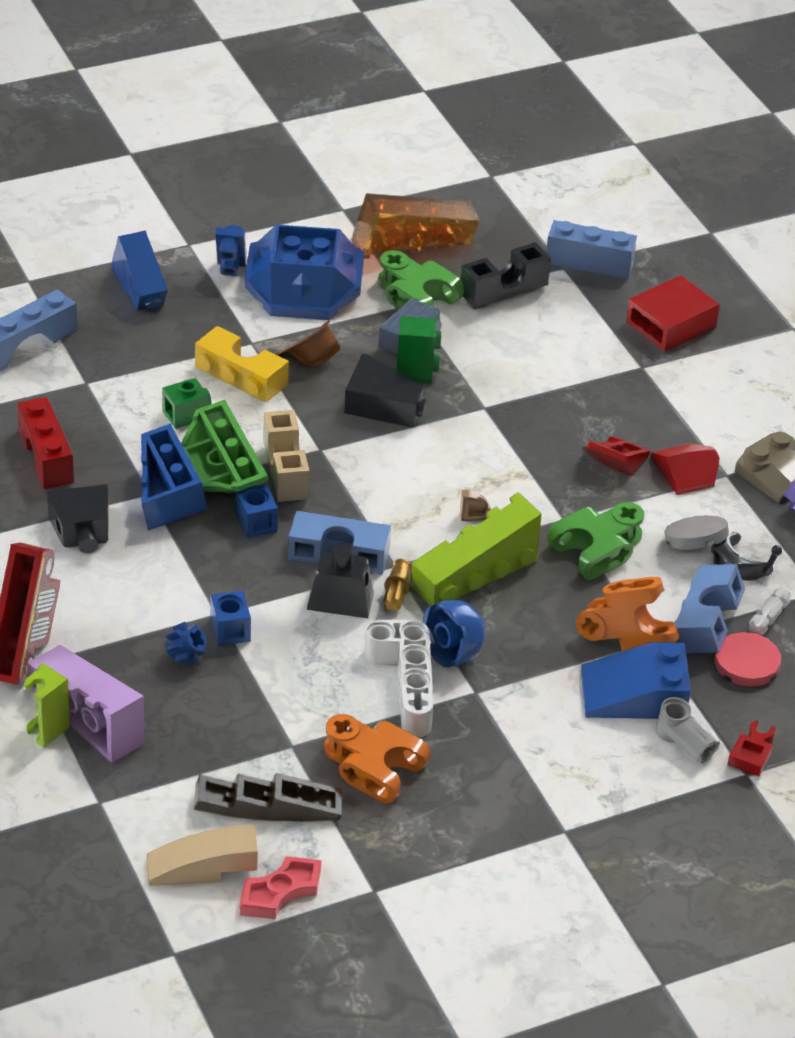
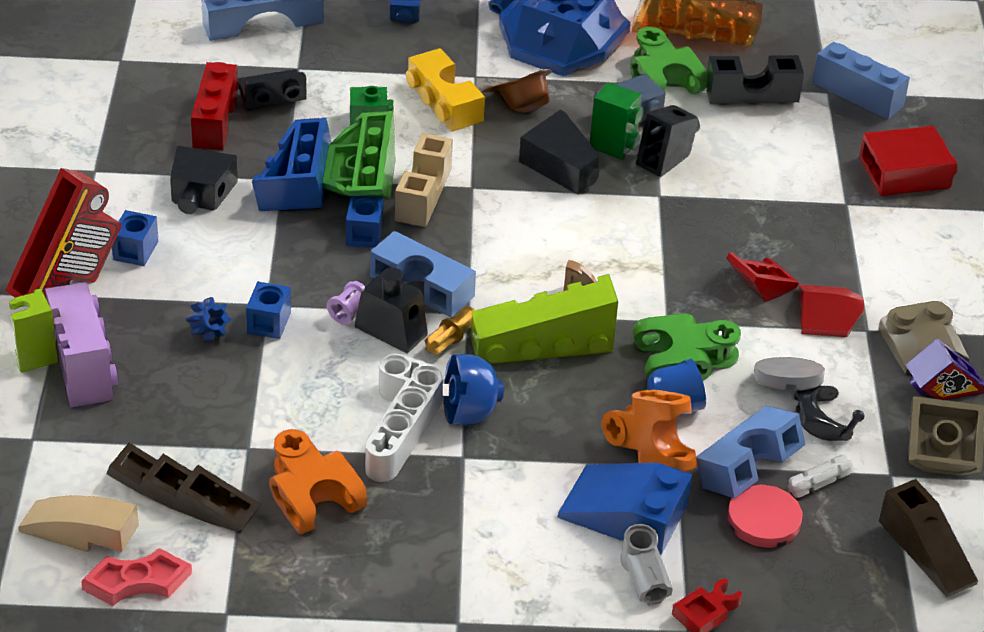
camera: 25 degrees right, 0 degrees up
none -> blue brick [112,210,159,266]
none -> black bracket [238,69,307,110]
none -> lavender bush [327,281,365,325]
none -> black torso [635,105,700,177]
none -> blue helmet [646,358,706,416]

